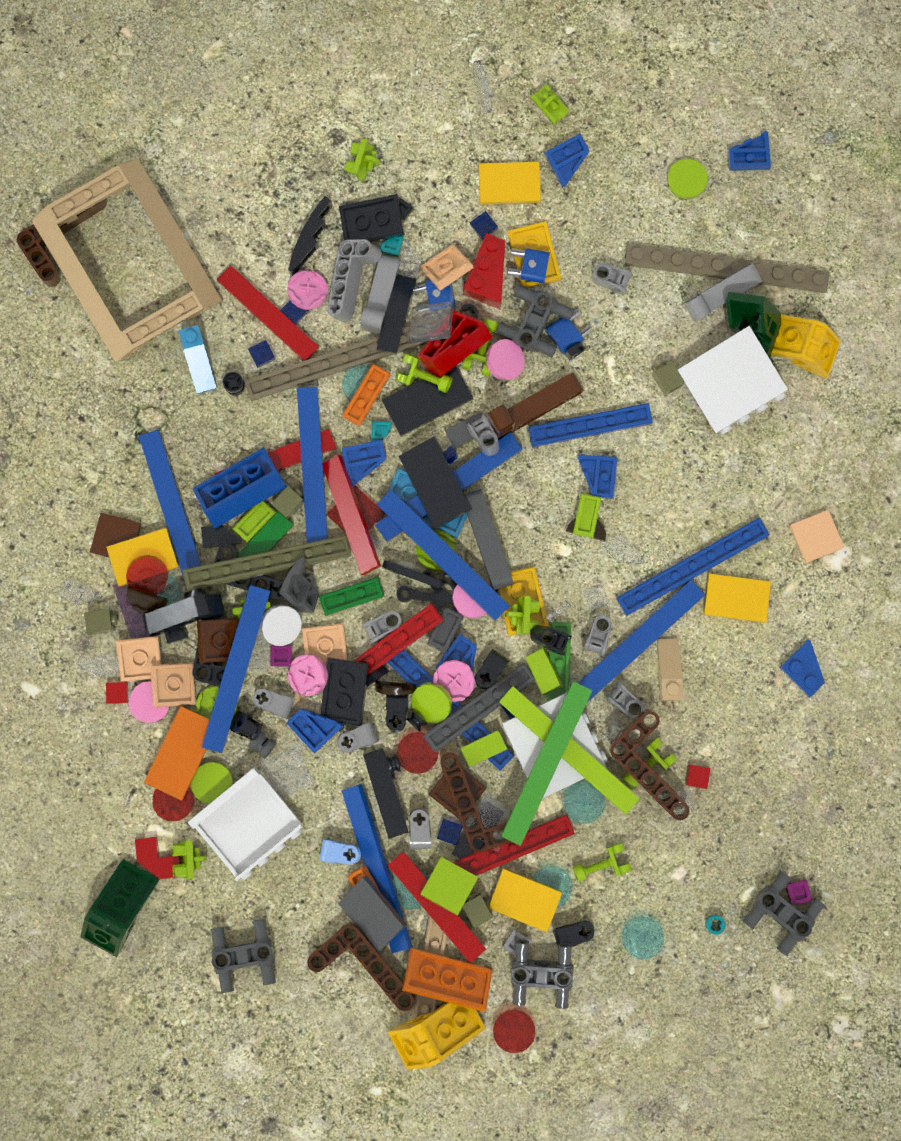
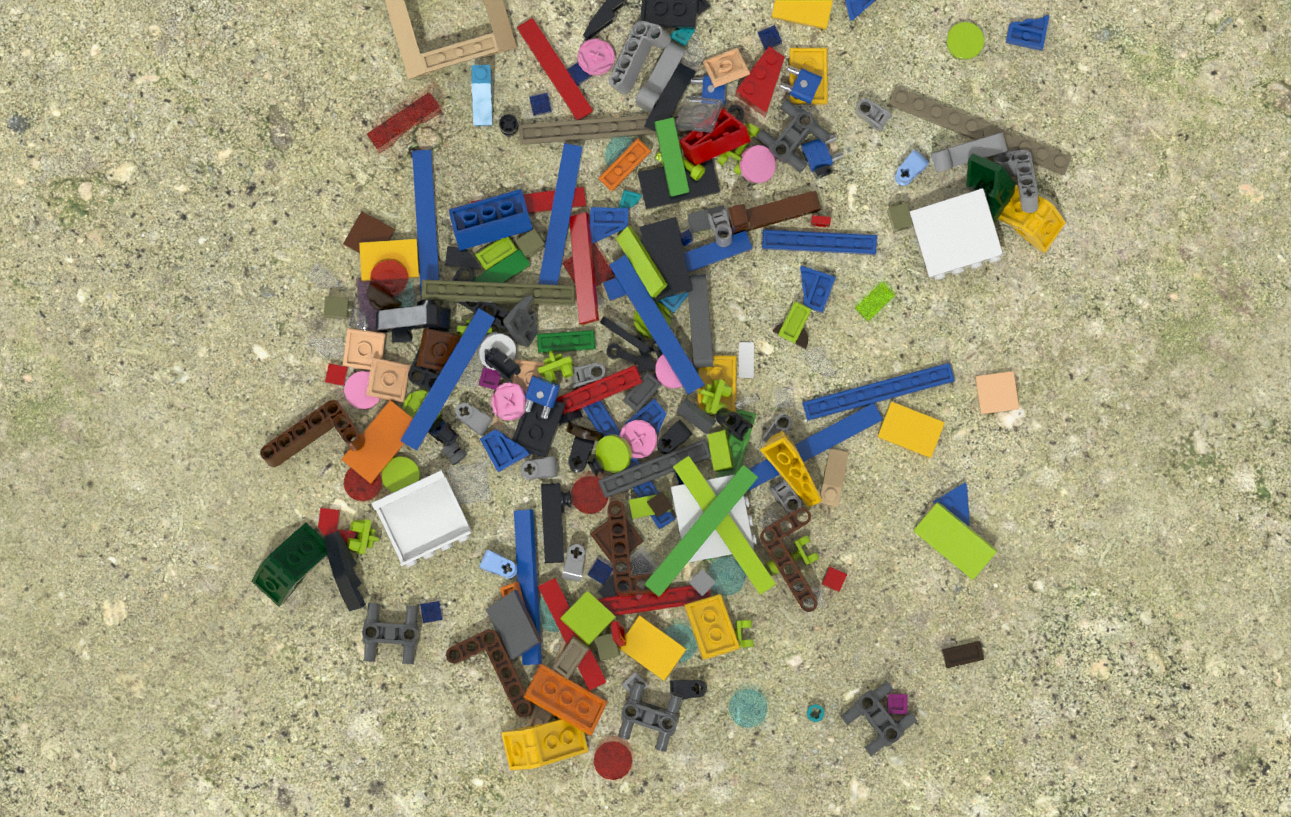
camera: 15 degrees right, 0 degrees up
none -> reddish brown beam [260,400,365,467]
none -> black slope [324,530,366,612]
none -> clear tile [349,307,368,331]
none -> clear red arch [367,92,442,154]
none -> clear blue tile [420,601,443,623]
none -> black hinge [484,347,521,383]
none -> blue piece [523,376,560,419]
none -> lime hips [538,351,574,383]
none -> dark tan tile [553,636,590,679]
none -> red tile [611,621,626,647]
none -> lime tile [616,226,667,297]
none -> dark brown tile [647,491,674,518]
none -> bright green tile [654,117,689,196]
none -> dark grey tile [676,398,716,435]
none -> yellow tile [684,594,740,660]
none -> light grey tile [689,569,716,596]
none -> white sticker [739,342,754,378]
none -> yellow wedge [760,431,822,508]
none -> red tile [810,215,831,228]
none -> clear neon green tile [855,282,896,322]
none -> light blue piece [895,149,929,186]
none -> lime tile [913,502,998,580]
none -> dark brown tile [942,641,984,669]
none -> light grey beam [995,150,1039,213]

